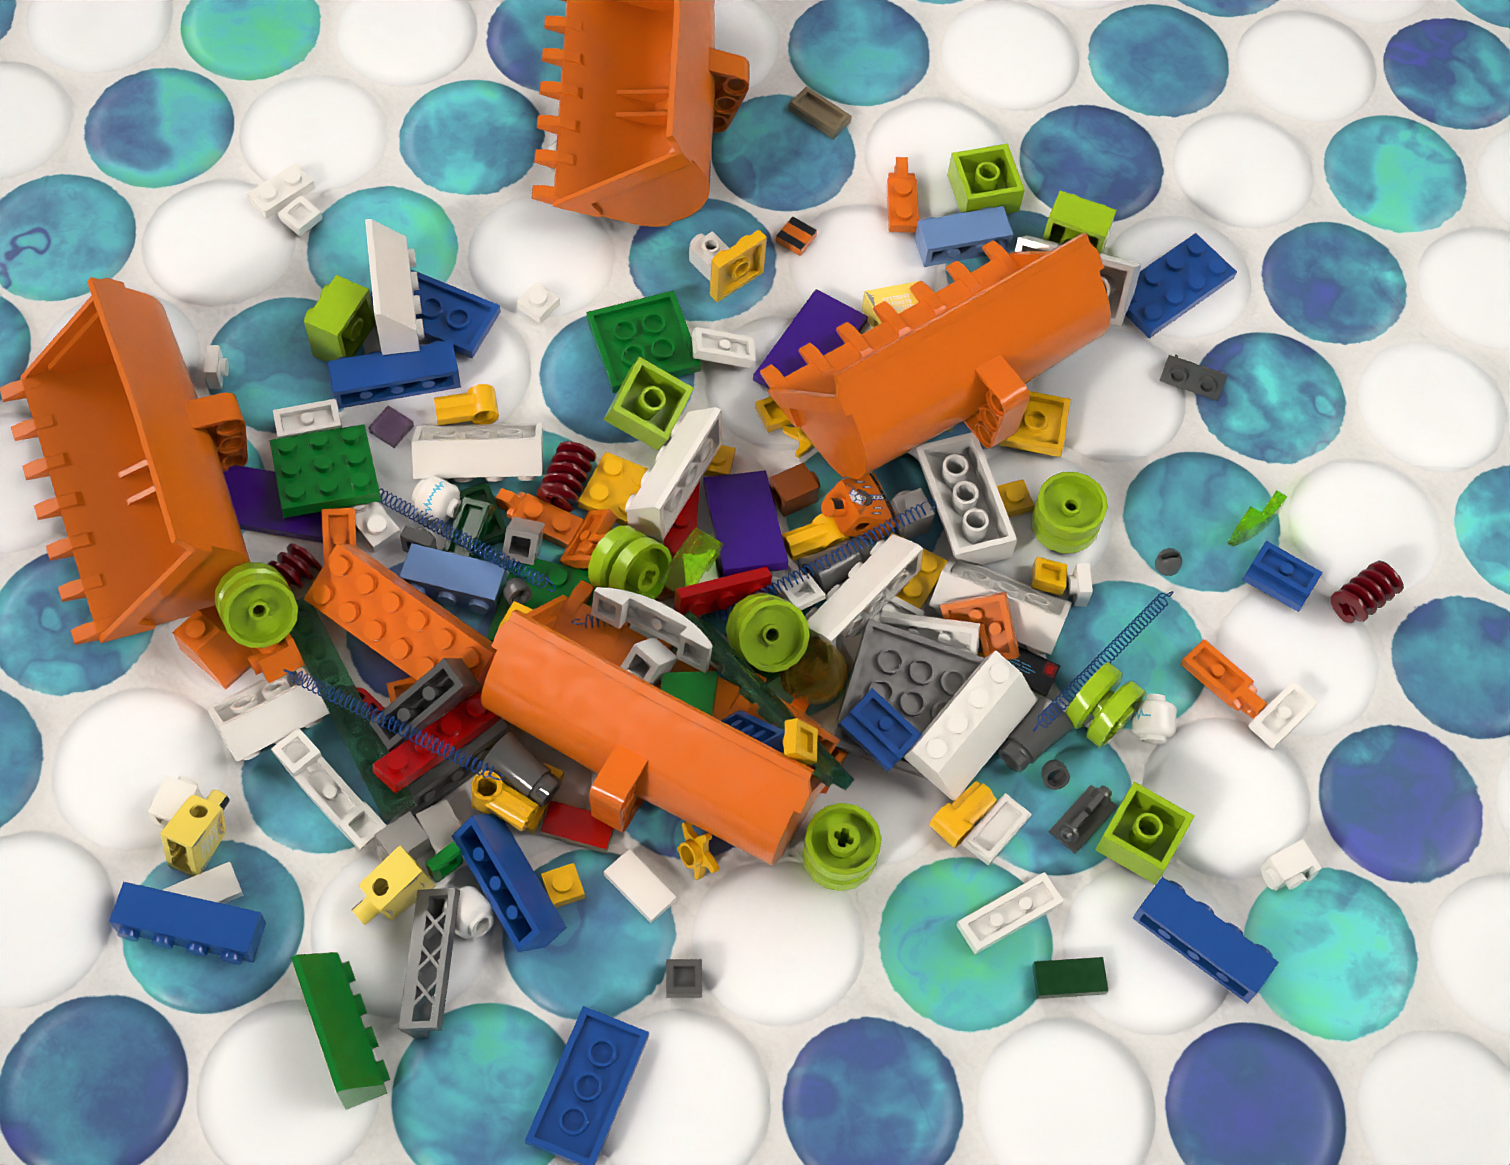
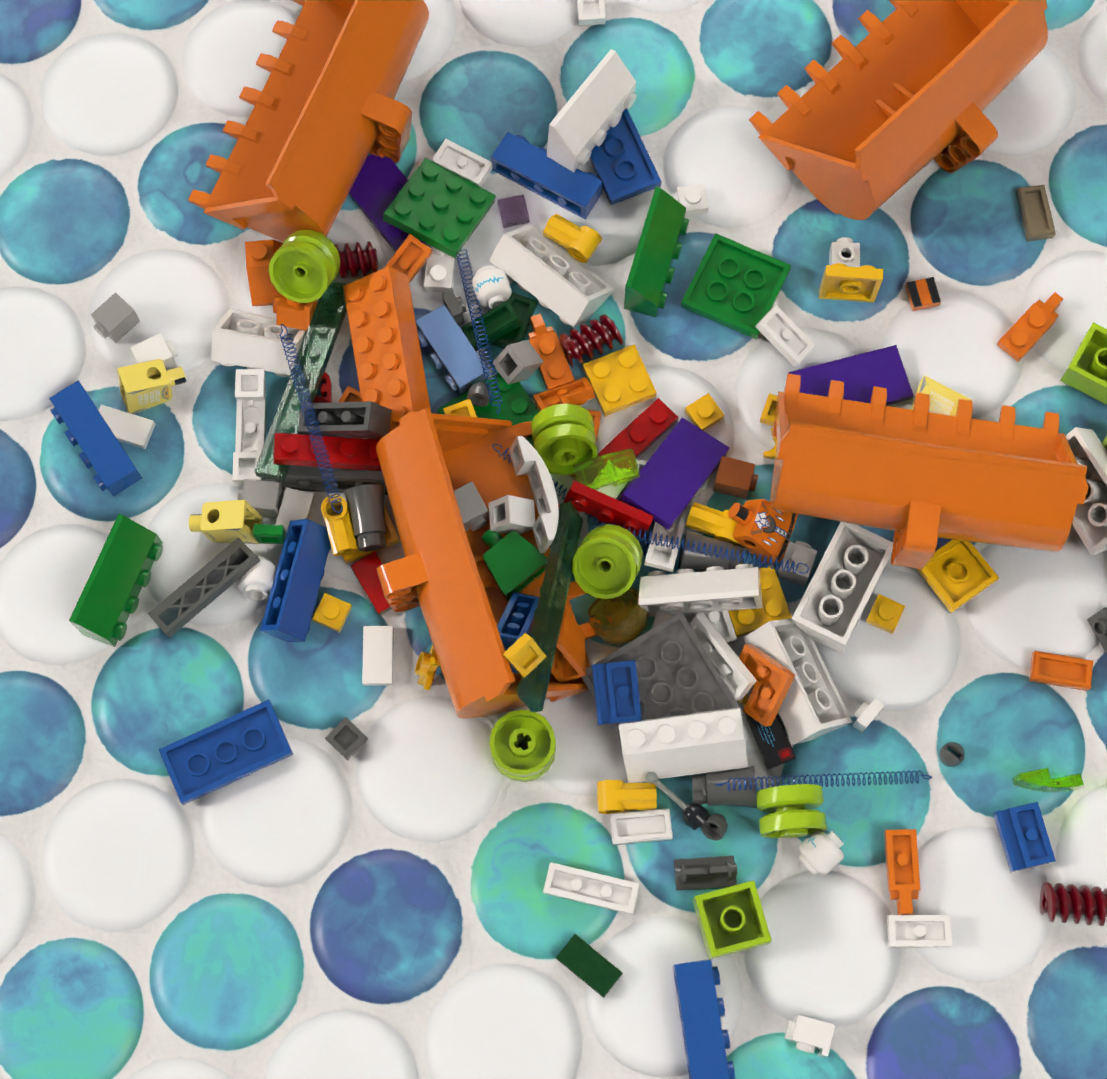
camera: 50 degrees right, 10 degrees up
white plate [204,345,229,389] -> none
lime brick [304,275,376,362] -> none
lime brick [603,357,694,451] -> none
white slope [625,407,722,541] -> none
medium blue brick [915,206,1014,267] -> none
lime wheel [1031,472,1108,554] -> none
yellow plate [1031,557,1067,596] -> none
none -> light grey brick [91,292,140,343]
none -> green slope [624,187,690,317]
none -> hinge [646,772,709,830]
none -> orange tile [1029,651,1093,691]

